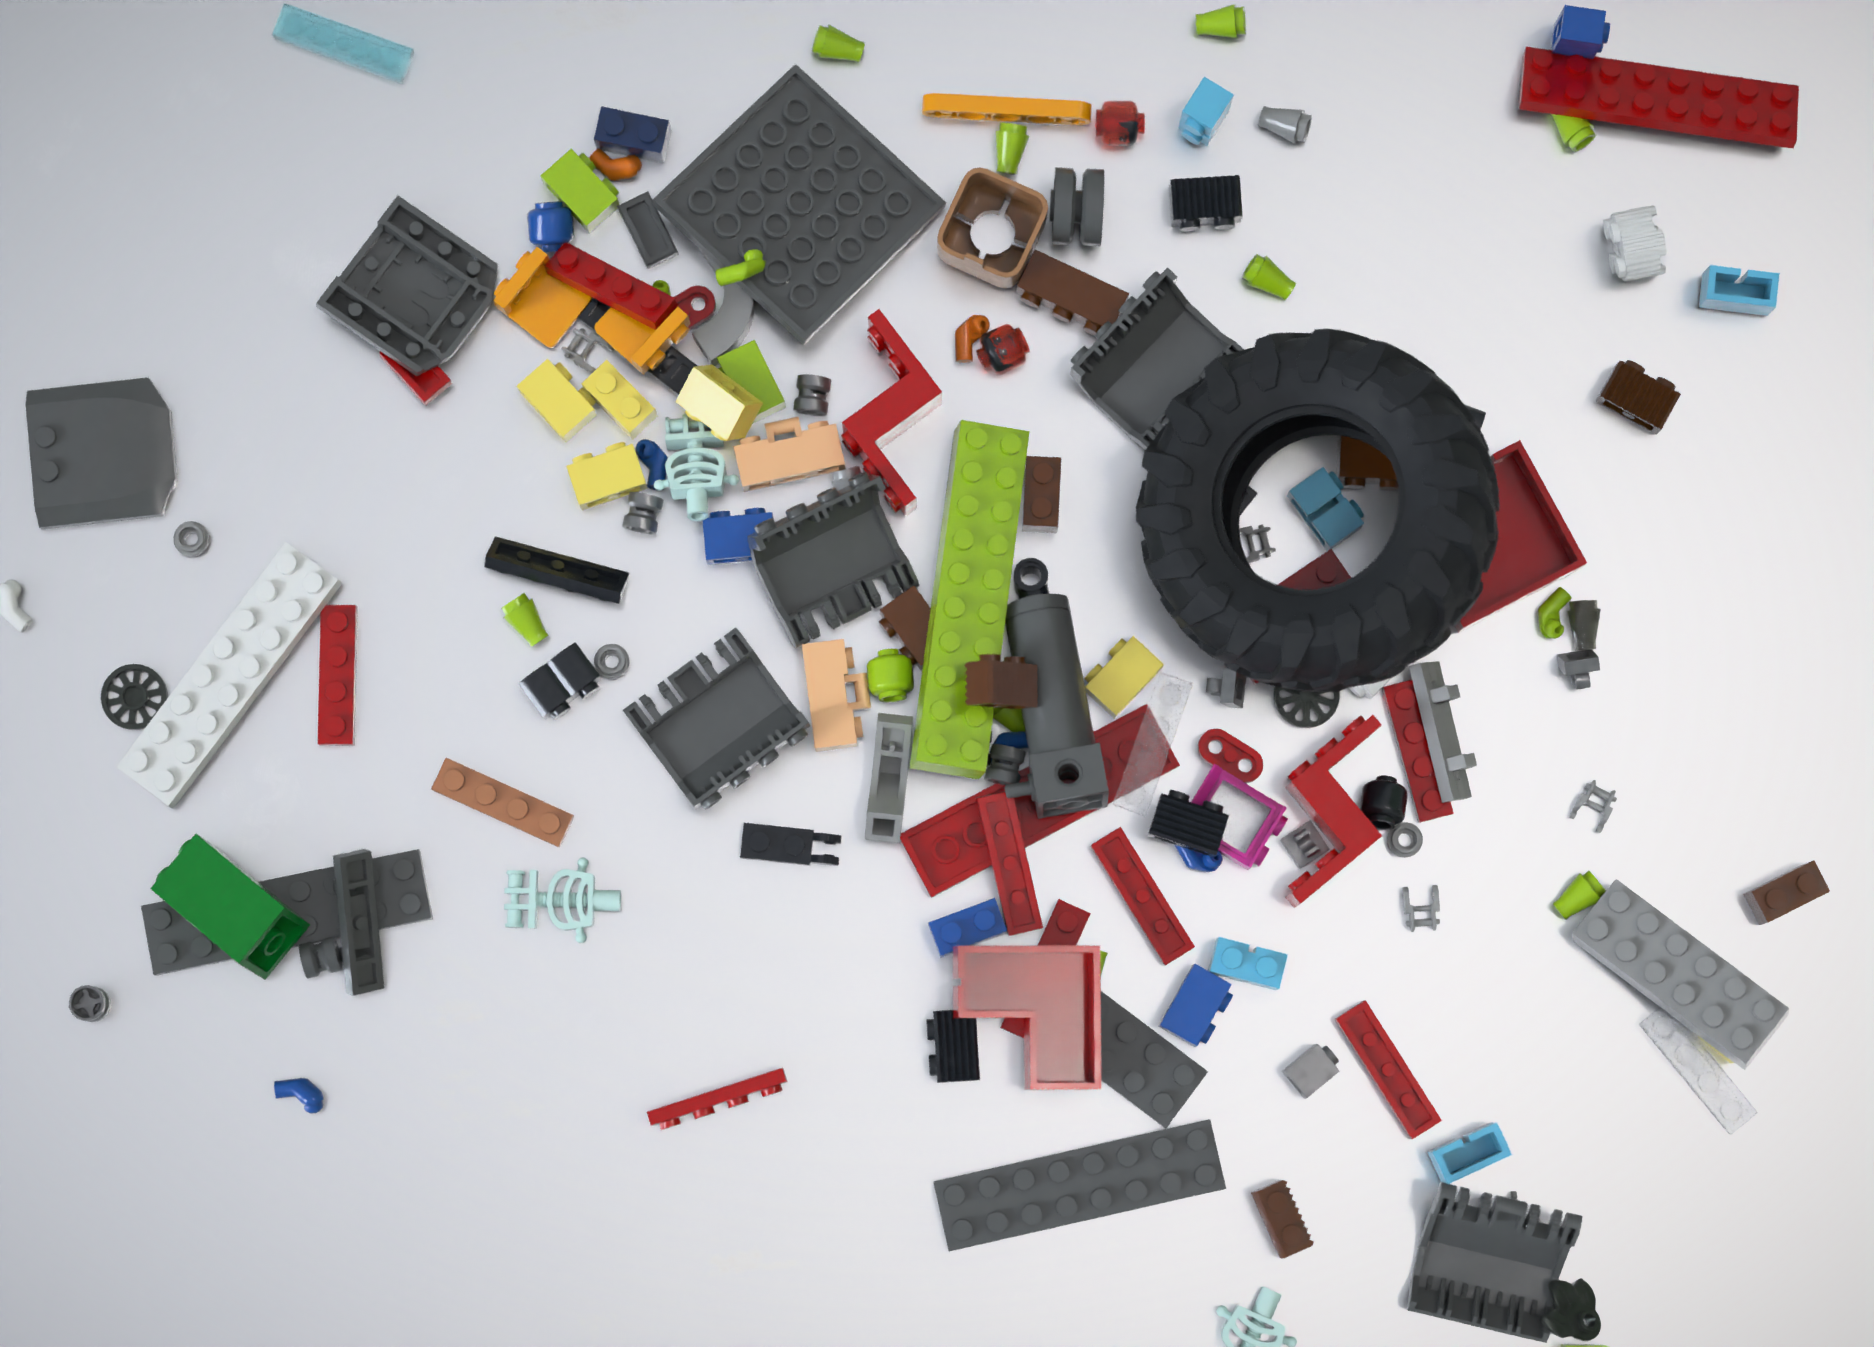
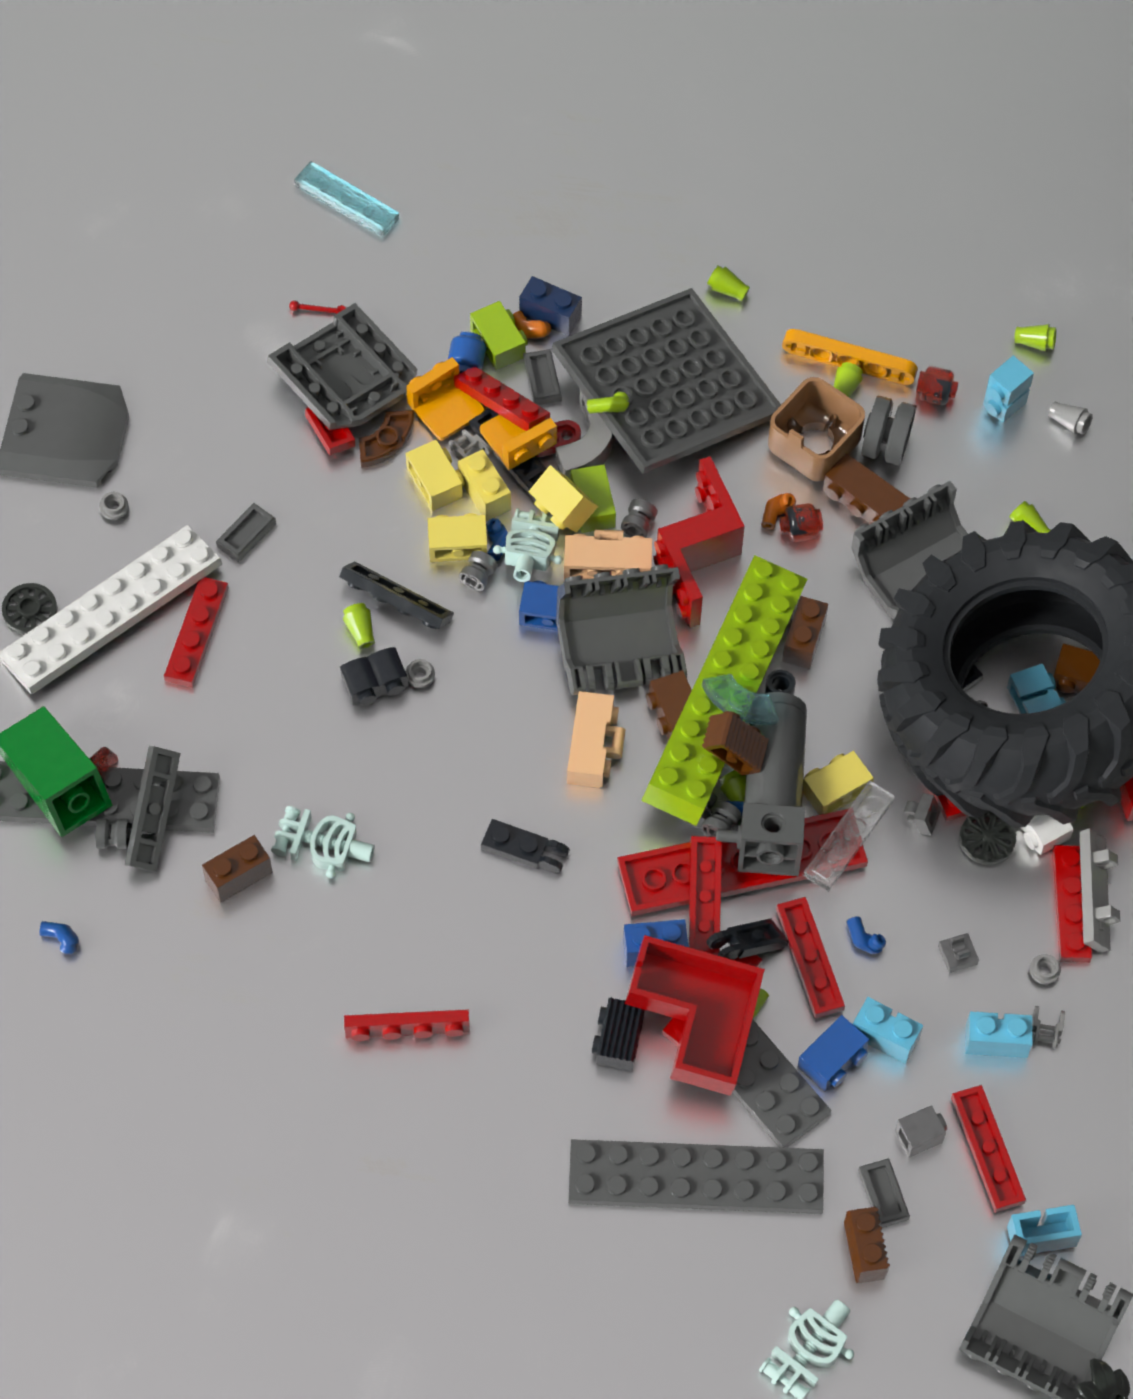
camera: 15 degrees right, 20 degrees down
nougat plate [431,758,574,848] -> none
dark grey hinge [623,627,810,810] -> none
light grey arch [865,713,913,843] -> none
lime head [867,649,914,702] -> none
black brick [1147,790,1229,858] -> none
black brick [1169,175,1243,232] -> none
window [1191,764,1288,870] -> none
red plate [1198,729,1264,783] -> none
red bracket [1285,715,1382,908] -> none
black head [1360,775,1408,830] -> none
none -> clear red arm [89,747,118,775]
none -> reddish brown brick [202,834,273,903]
none -> dark grey tile [216,503,276,562]
none -> red hinge [289,300,346,314]
none -> reddish brown tile [359,410,414,468]
none -> clear light blue tile [701,674,779,725]
none -> black hinge [706,918,788,960]
none -> dark grey tile [858,1158,910,1228]
none -> medium azure piece [965,1011,1032,1058]

